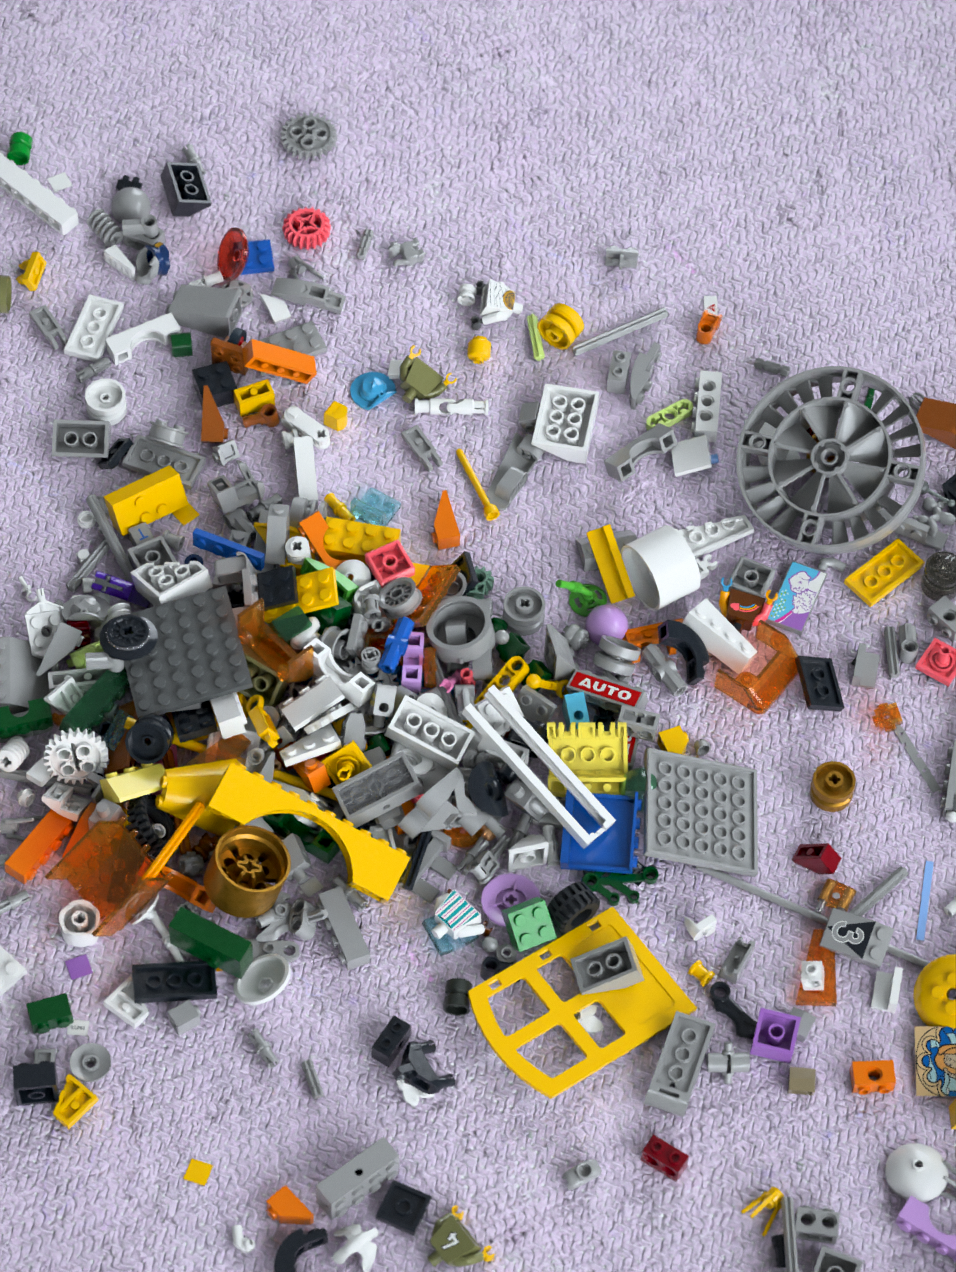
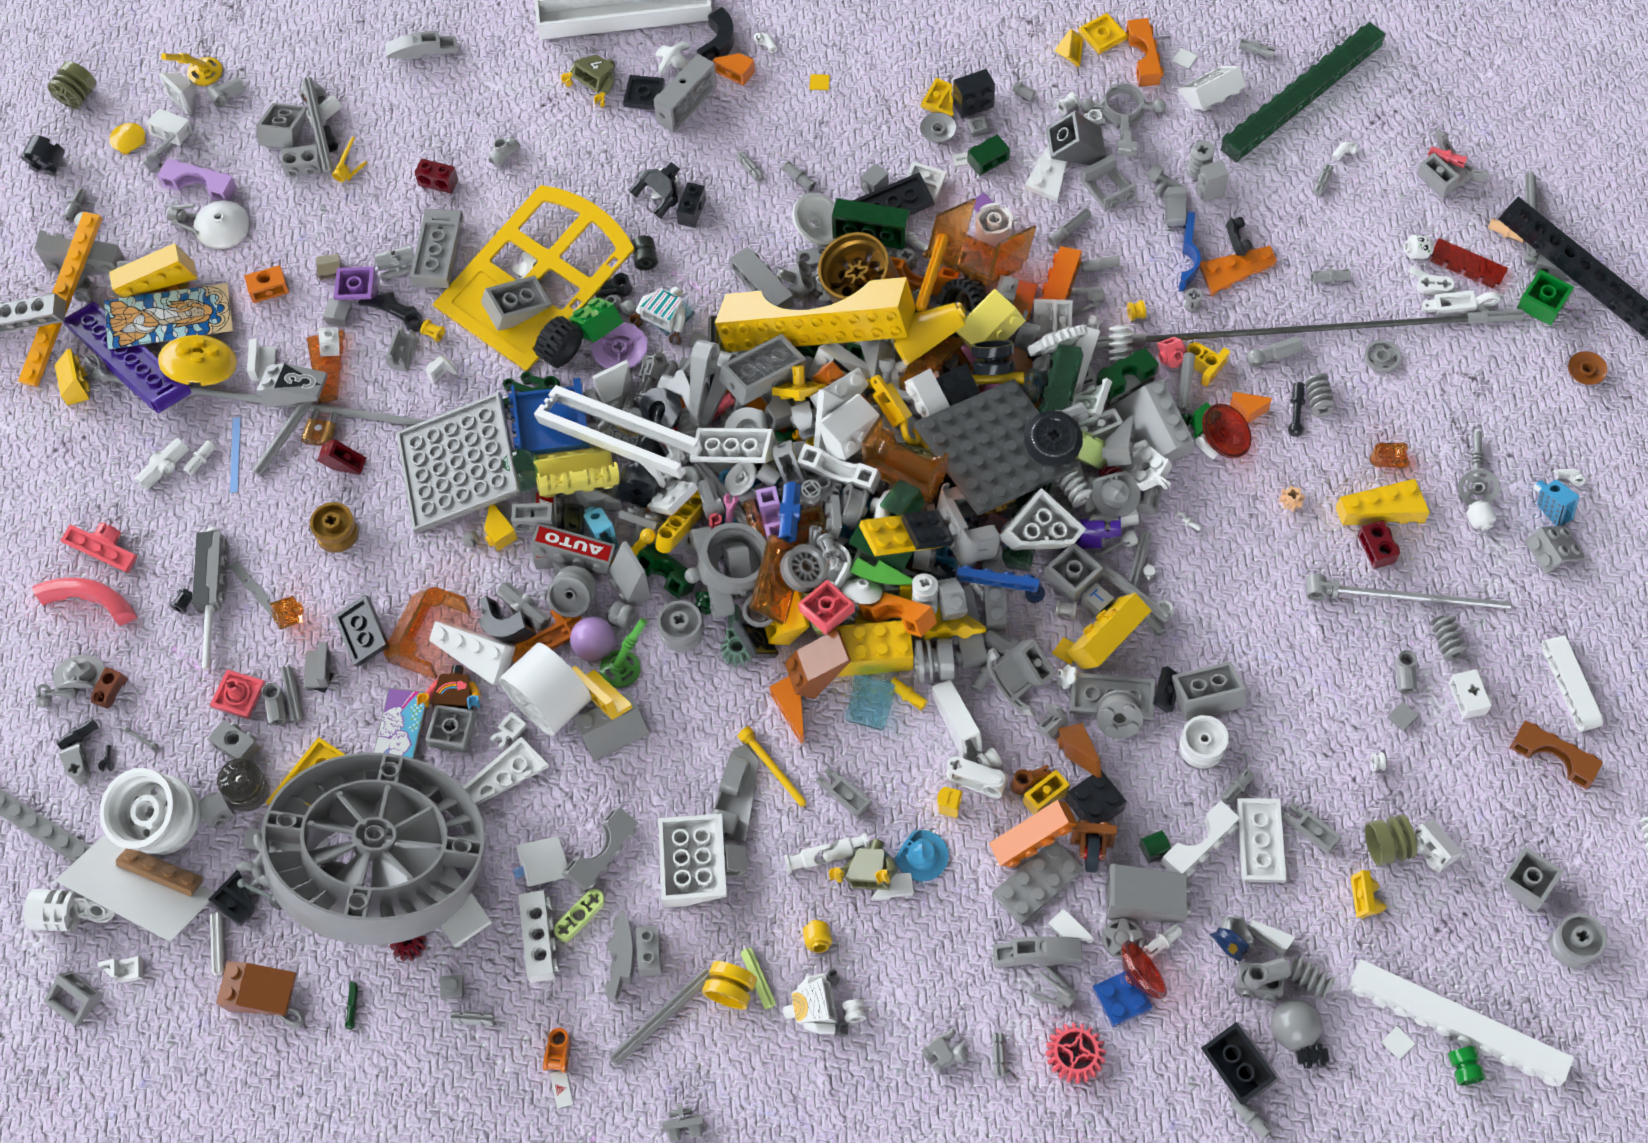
camera: 170 degrees right, 5 degrees up
none -> slope [785,629,852,699]
none -> white plant [1056,664,1077,690]

